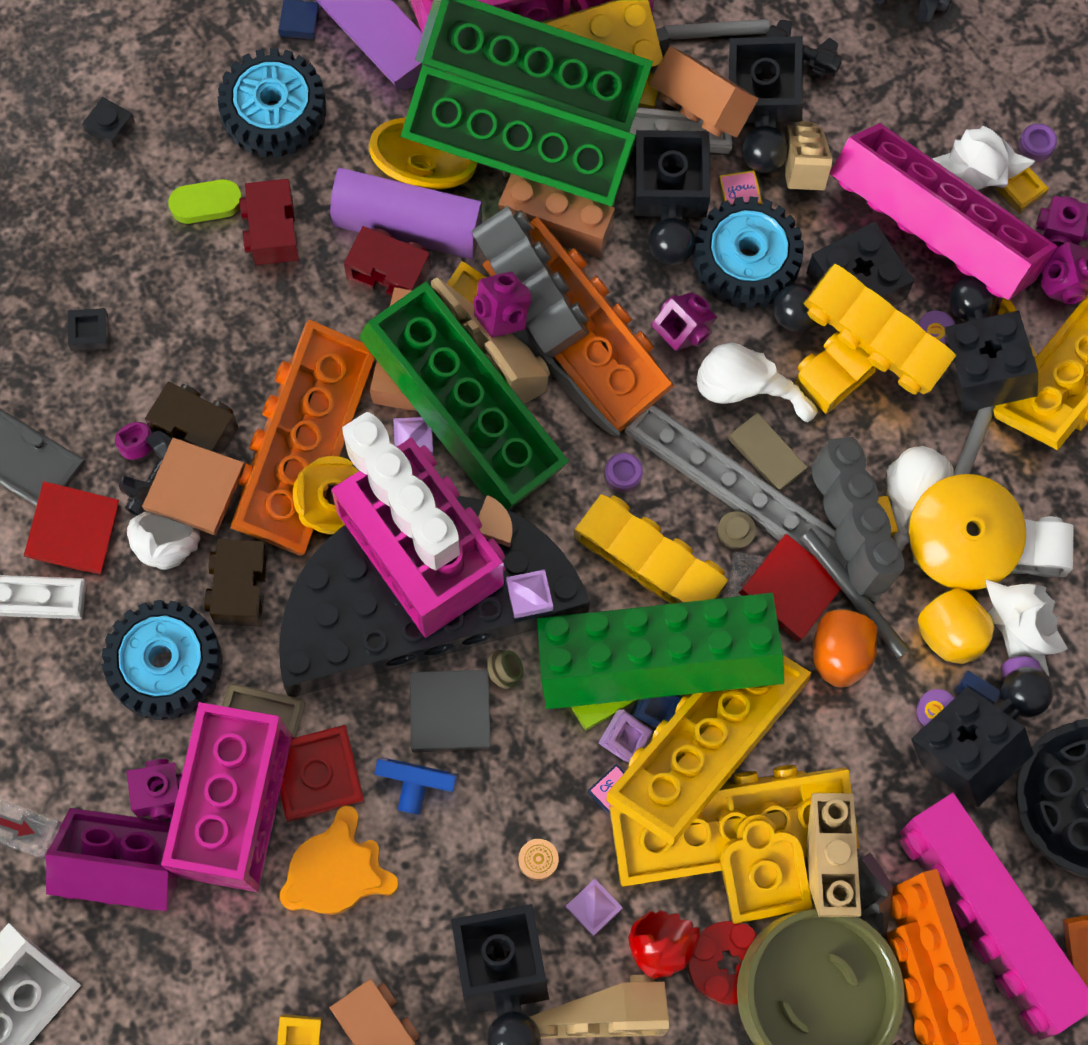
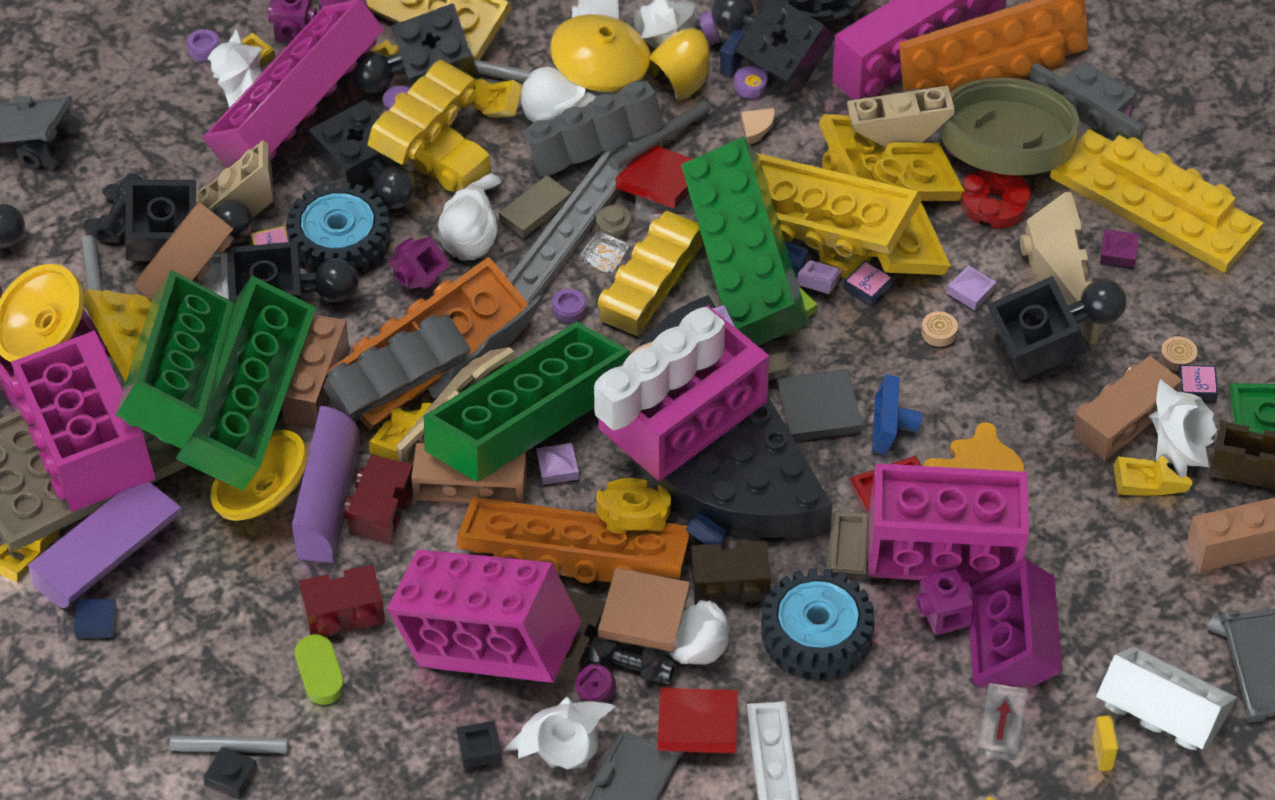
camera: 95 degrees left, 20 degrees down
wheel [218,48,326,158] -> none
magenta brick [474,271,531,338] -> none
red hair [628,910,700,979] -> none
orange piece [812,610,877,687] -> none
none -> light grey bar [169,735,289,753]
none -> dark pink brick [387,549,581,683]
none -> yellow slope [471,79,523,118]
none -> white hair [503,696,616,769]
none -> clear tile [581,231,628,275]
none -> dark blue tile [685,512,727,545]
none -> light nougat tile [741,108,775,144]

